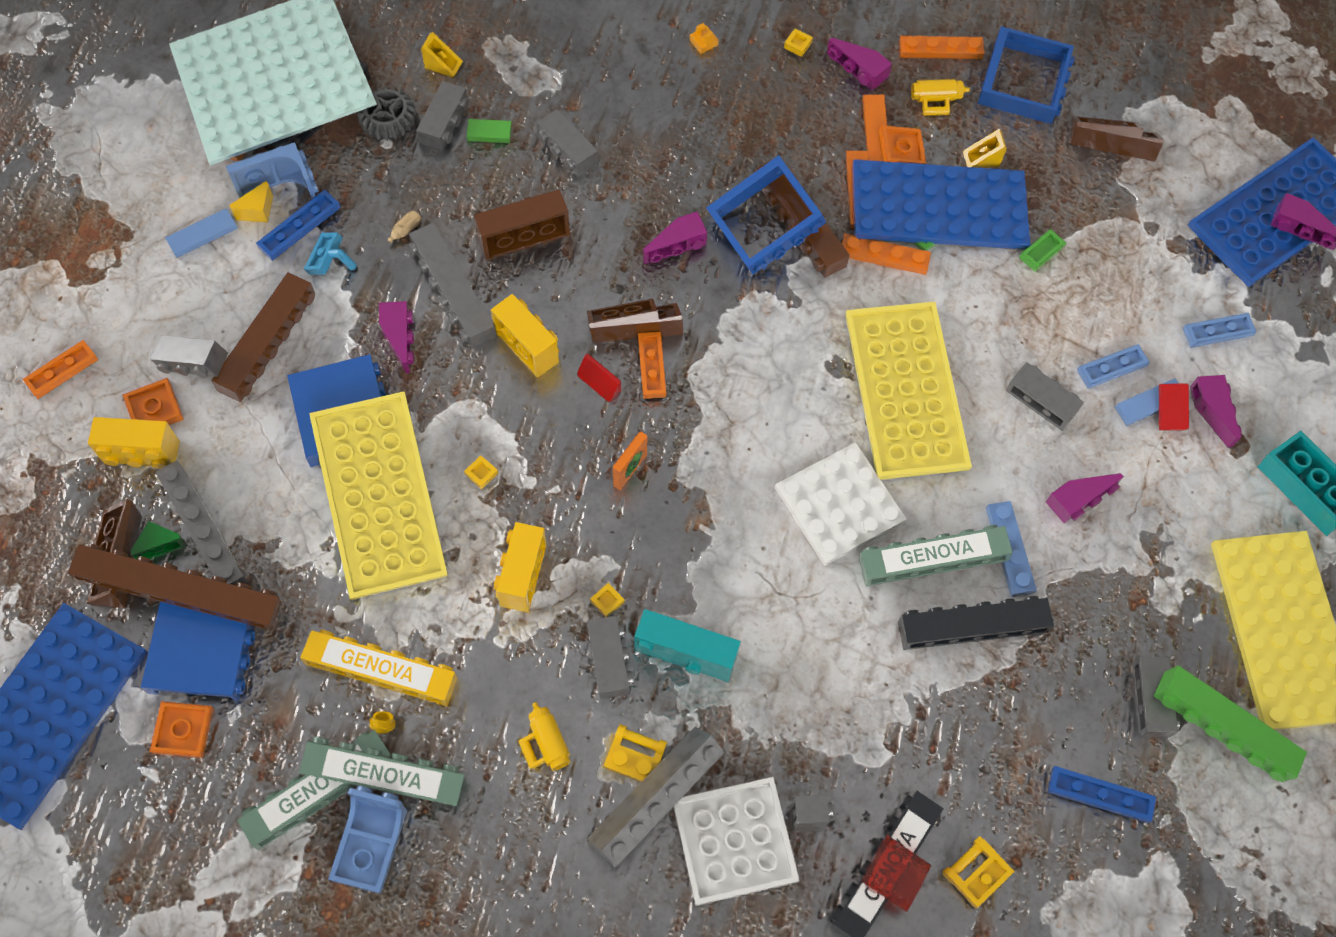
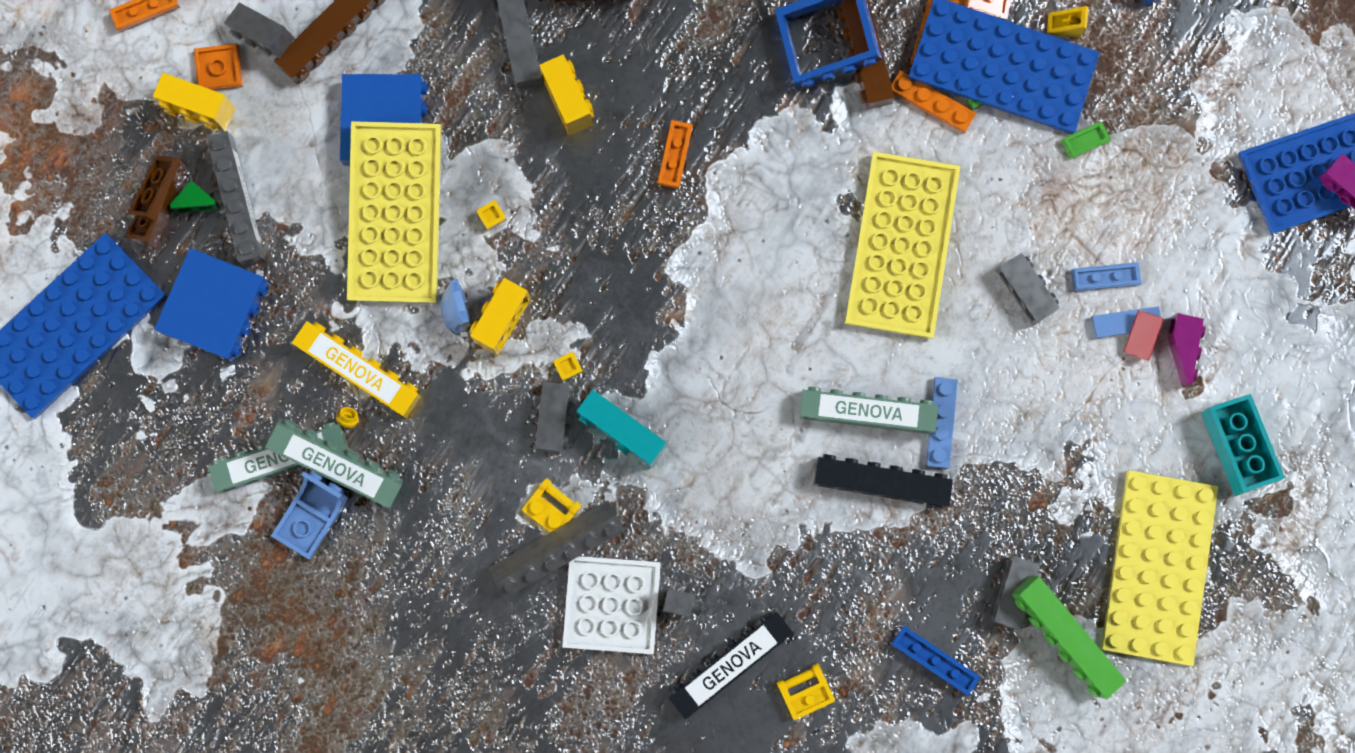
camera: 20 degrees right, 15 degrees up
reddish brown brick [68,543,282,631] -> none
orange tile [150,701,214,758] -> none
magenta slope [379,301,414,373] -> none
yellow piece [518,702,571,771] -> none
red slope [577,354,621,402] -> none
reddish brown slope [587,298,684,343] -> none
orange tile [613,431,648,490] -> none
magenta slope [643,211,707,264] -> none
white plate [774,442,907,566] -> none
clear red slope [861,834,931,912] -> none
magenta slope [1046,473,1124,524] -> none
reddish brown slope [1070,116,1164,162] -> none
medium blue tile [1183,313,1257,348] -> none
none -> medium blue slope [440,279,472,334]

